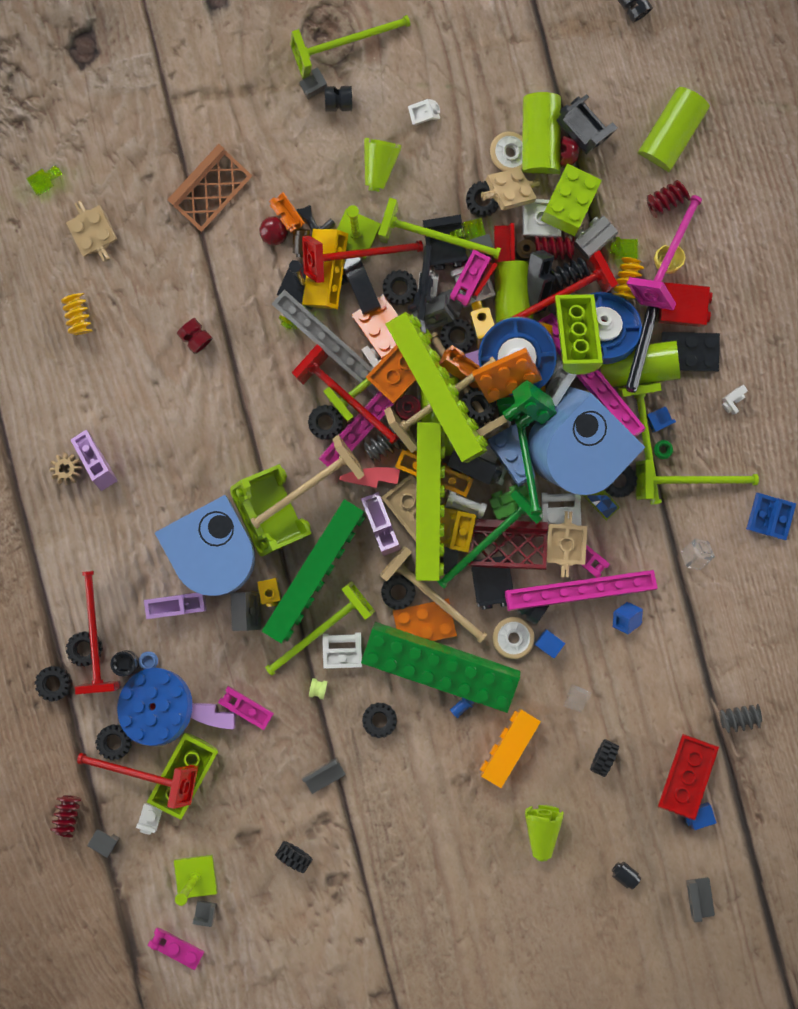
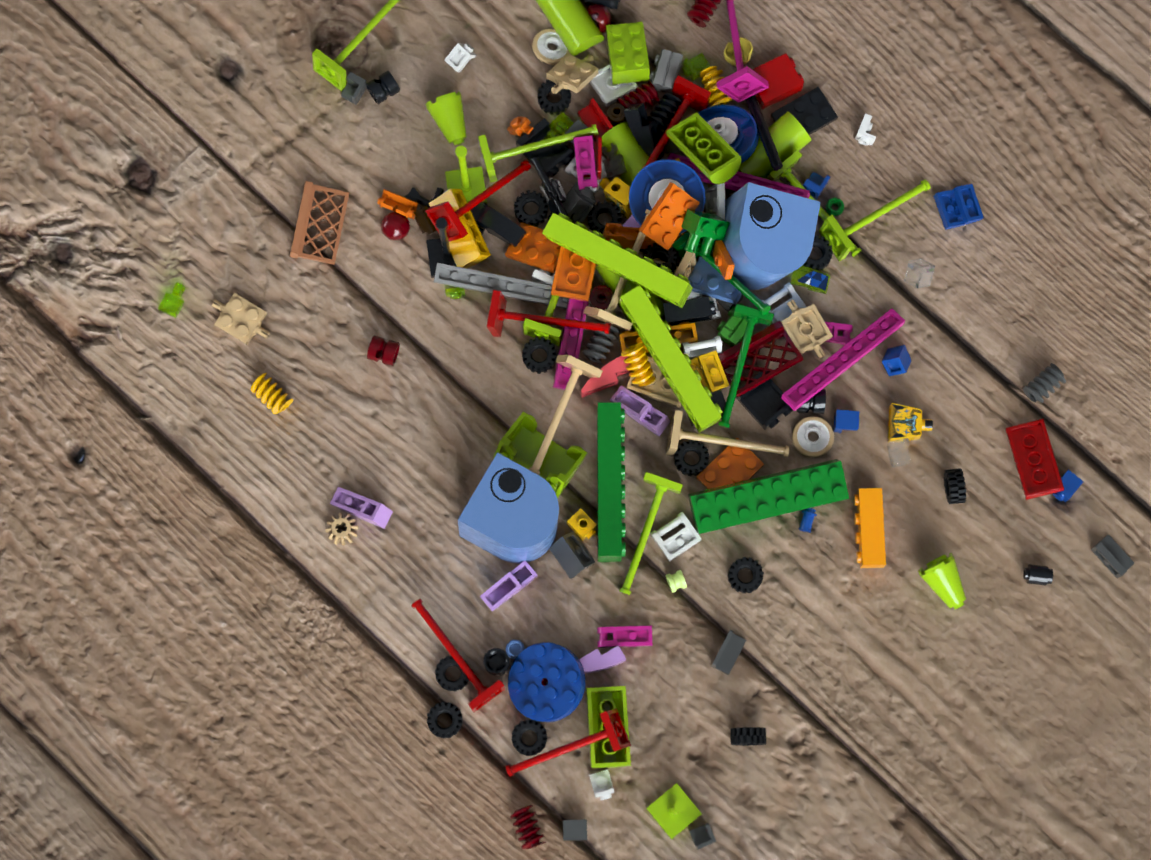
camera: 35 degrees left, 10 degrees down
none -> orange plate [507,116,534,136]
none -> clear smoke plate [602,143,627,179]
none -> yellow piece [621,343,656,386]
none -> orange plate [713,240,735,280]
none -> torso [888,403,933,443]

